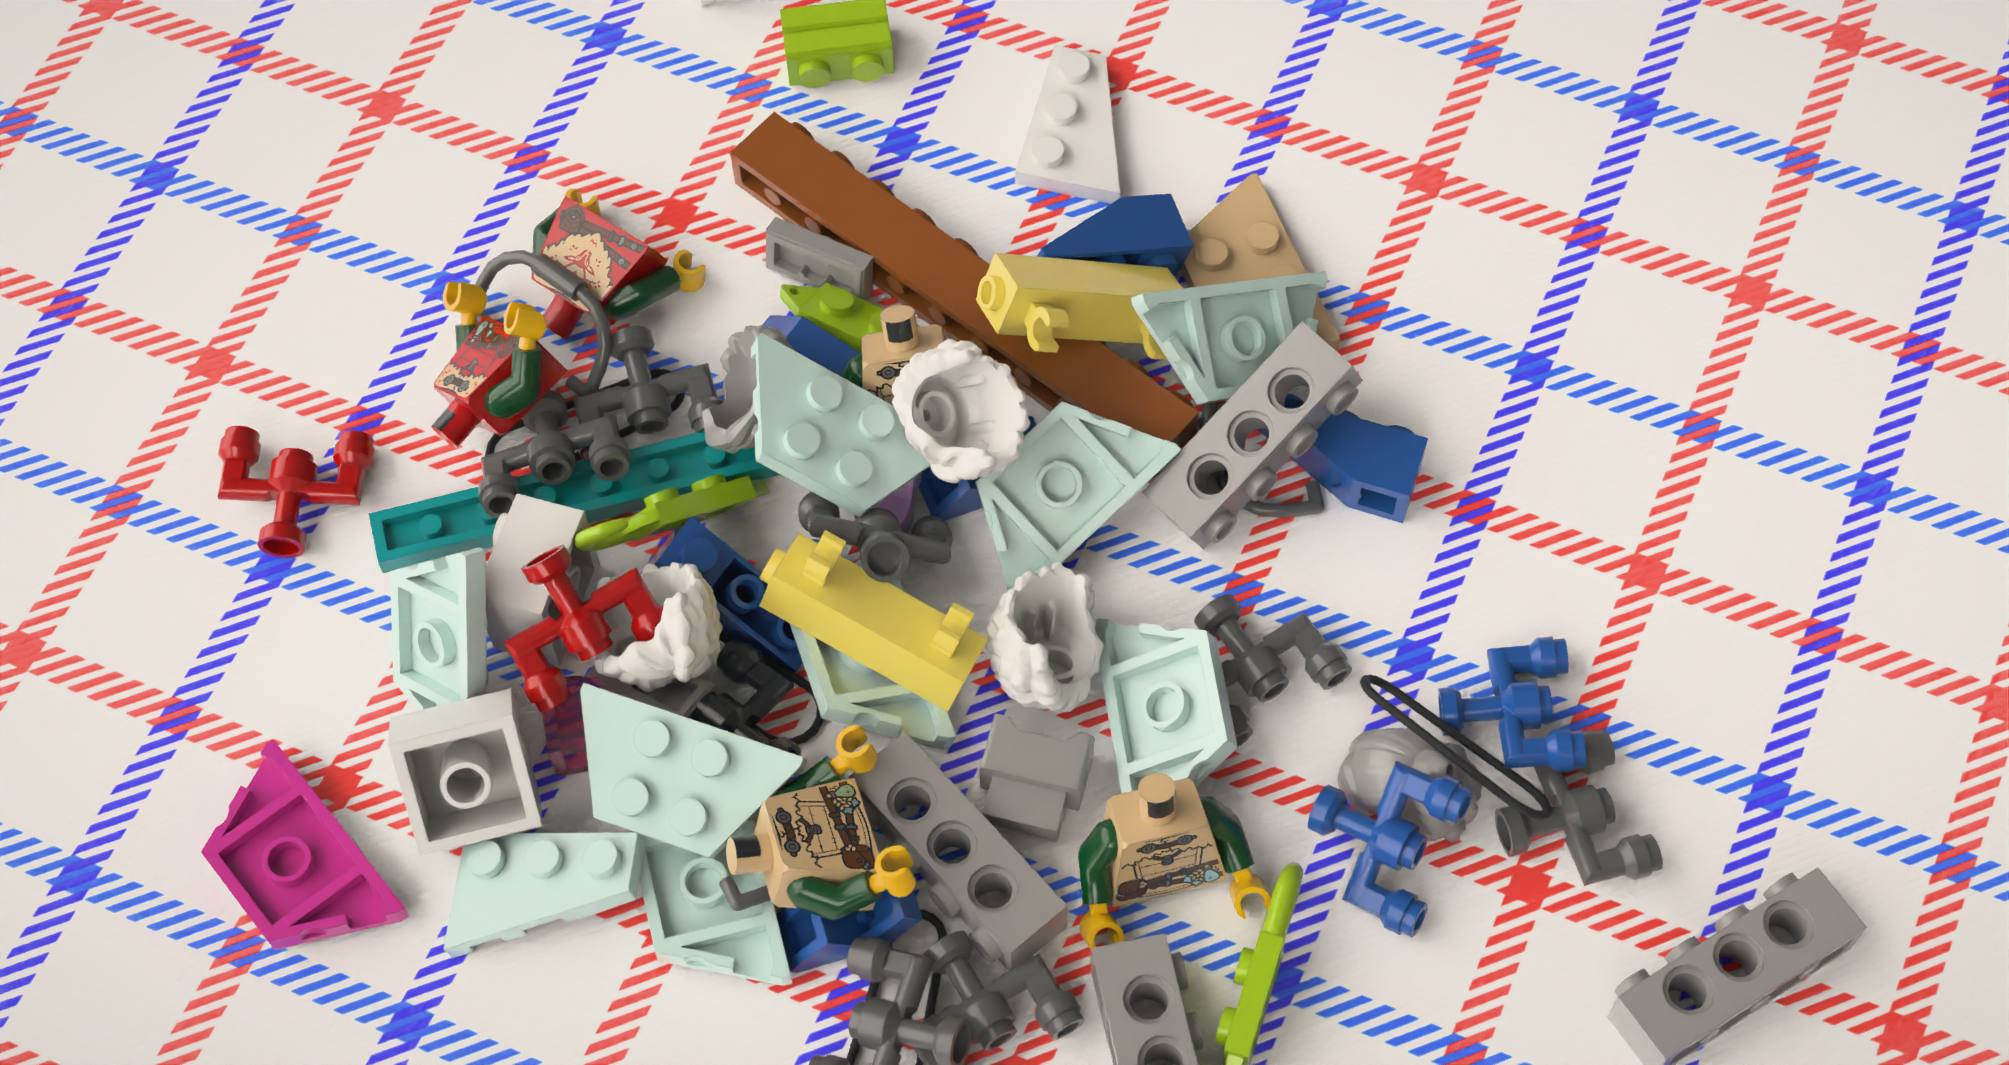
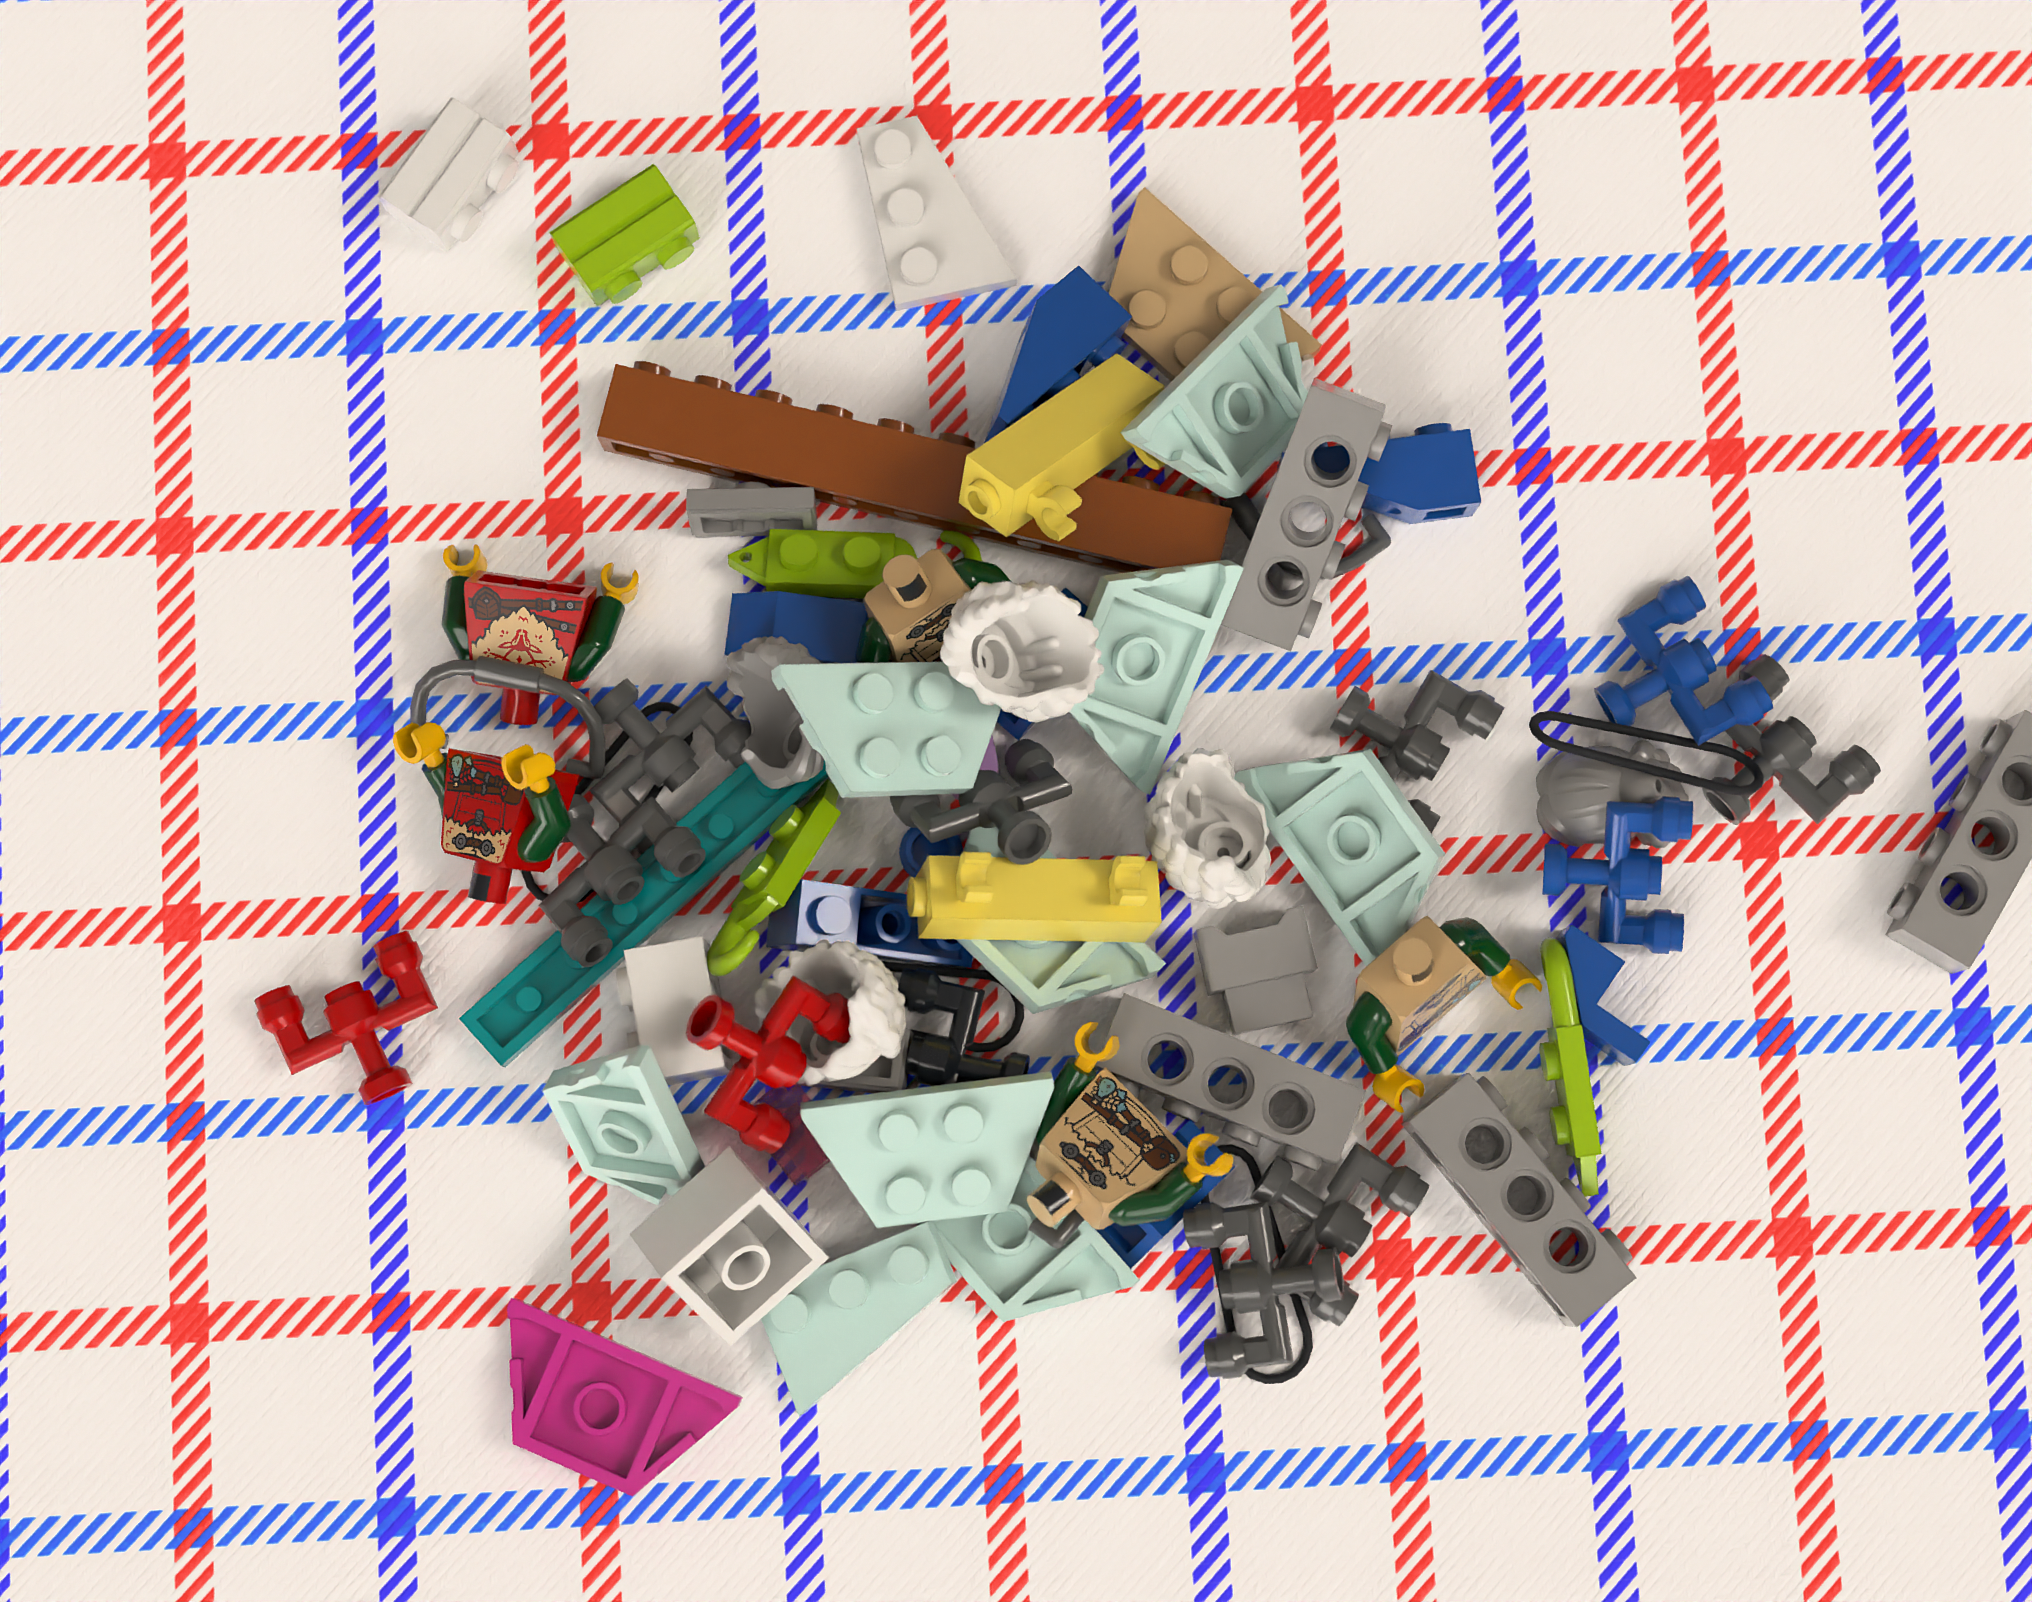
camera: 30 degrees left, 20 degrees up
none -> blue slope [1556,925,1651,1066]

